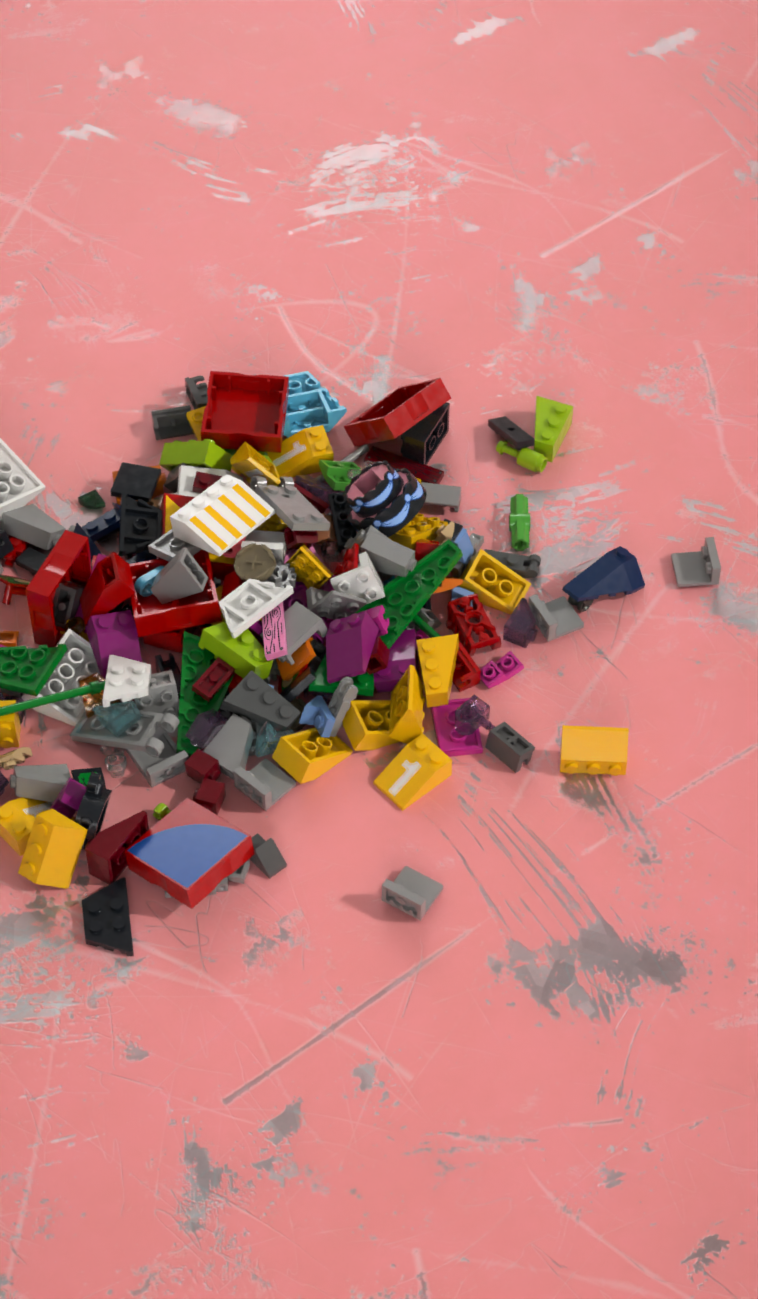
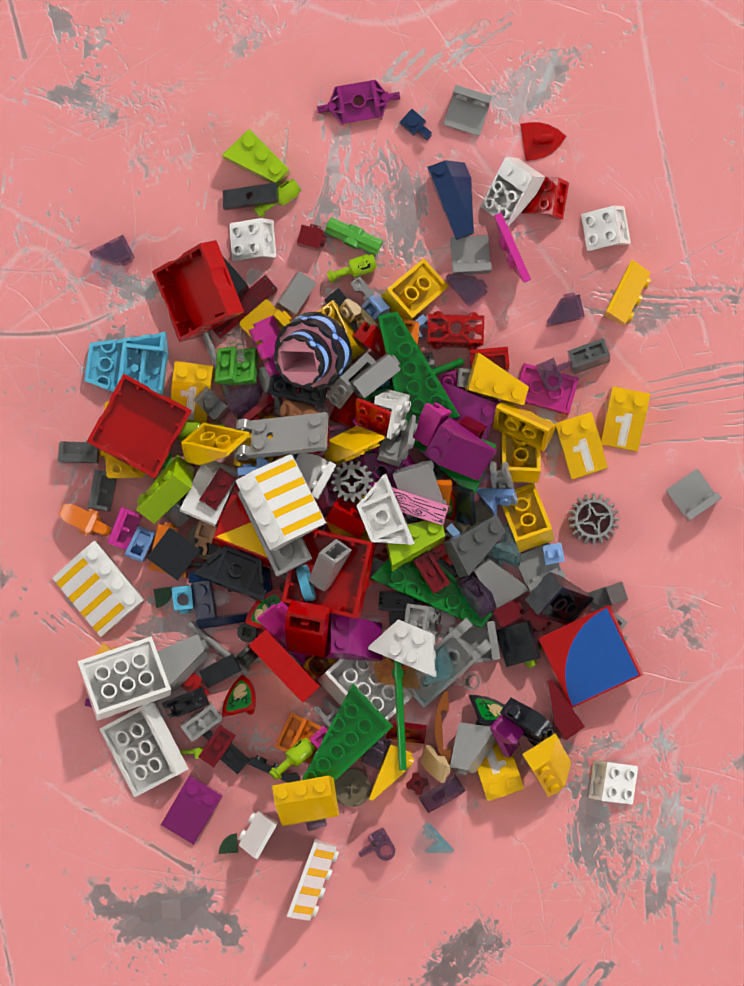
camera: 65 degrees left, 35 degrees up
black wing [82,877,134,956] -> none
dark tan tile [234,543,276,582] -> none
dark pink slope [480,650,524,689] -> none
dark grey plate [484,549,541,578] -> none
none -> white slope [52,541,145,637]
none -> orange hinge [59,504,111,537]
none -> clear purple slope [89,235,135,266]
none -> dark pink hinge [107,507,143,550]
none -> medium blue slope [124,526,156,562]
none -> medium azure brick [172,585,195,614]
none -> dark grey slope [194,386,231,424]
none -> white bracket [230,218,276,261]
none -> dark red brick [297,224,327,251]
none -> magenta plate [317,80,400,126]
none -> lime piece [327,254,377,283]
none -> dark red plate [386,720,427,744]
none -> dark blue plate [399,109,432,141]
none -> dark orange slope [434,691,452,769]
none -> white slope [480,157,545,226]
none -> dark pink wing [494,212,531,283]
none -> black tile [496,620,541,667]
none -> red shield [520,122,567,161]
none -> red bracket [521,176,569,220]
none -> black slope [525,572,594,625]
none -> light blue tile [542,543,565,565]
none -> clear purple slope [546,292,585,327]
none -> light grey gear [567,493,620,545]
none -> white bracket [581,205,631,251]
none -> white bracket [588,760,638,804]
none -> yellow slope [601,386,650,452]

